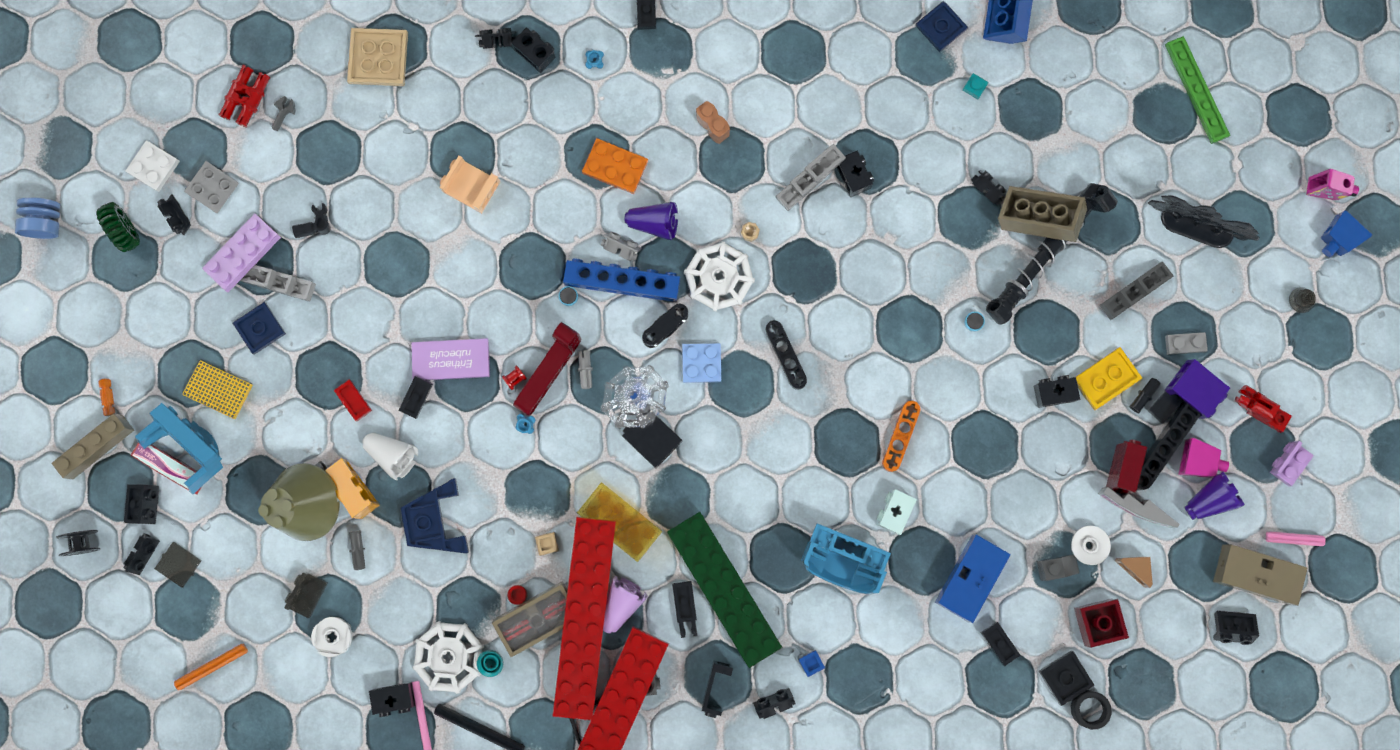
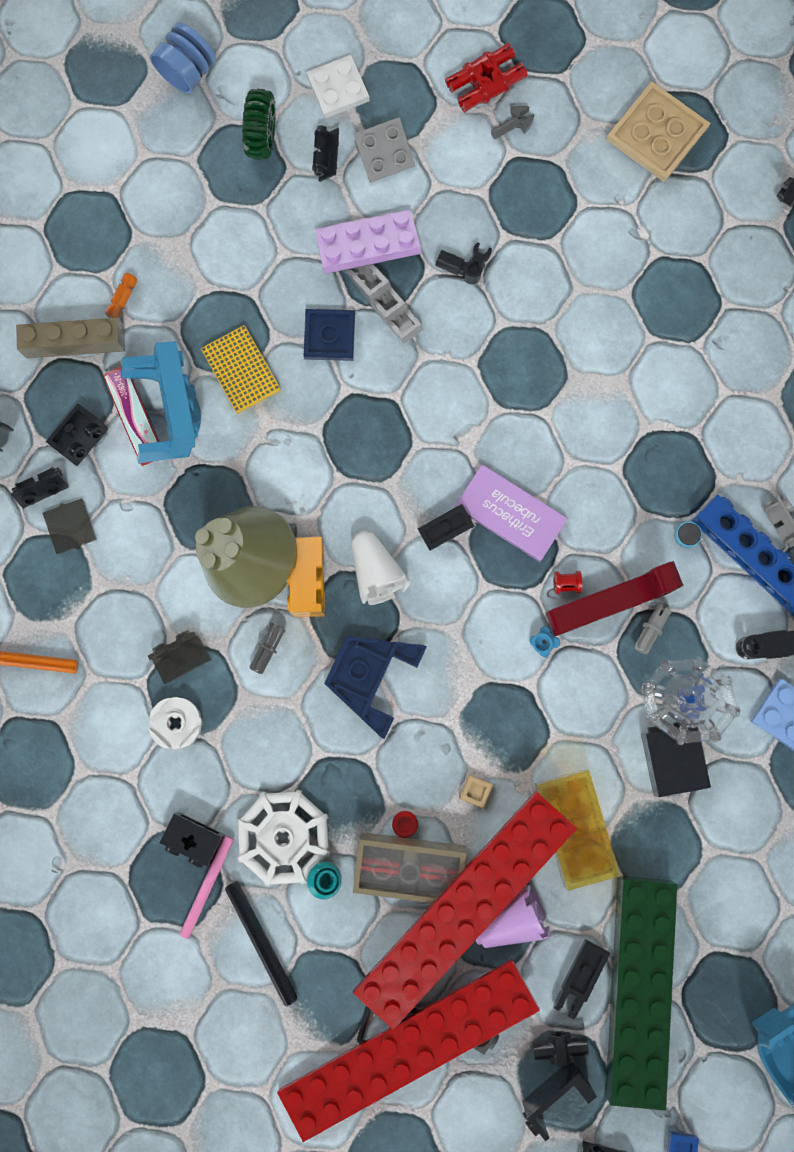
camera: 40 degrees right, 0 degrees up
red tile [334,379,373,422] -> none
light nougat panel [440,156,500,214] -> none
none -> black axle [532,1031,589,1066]

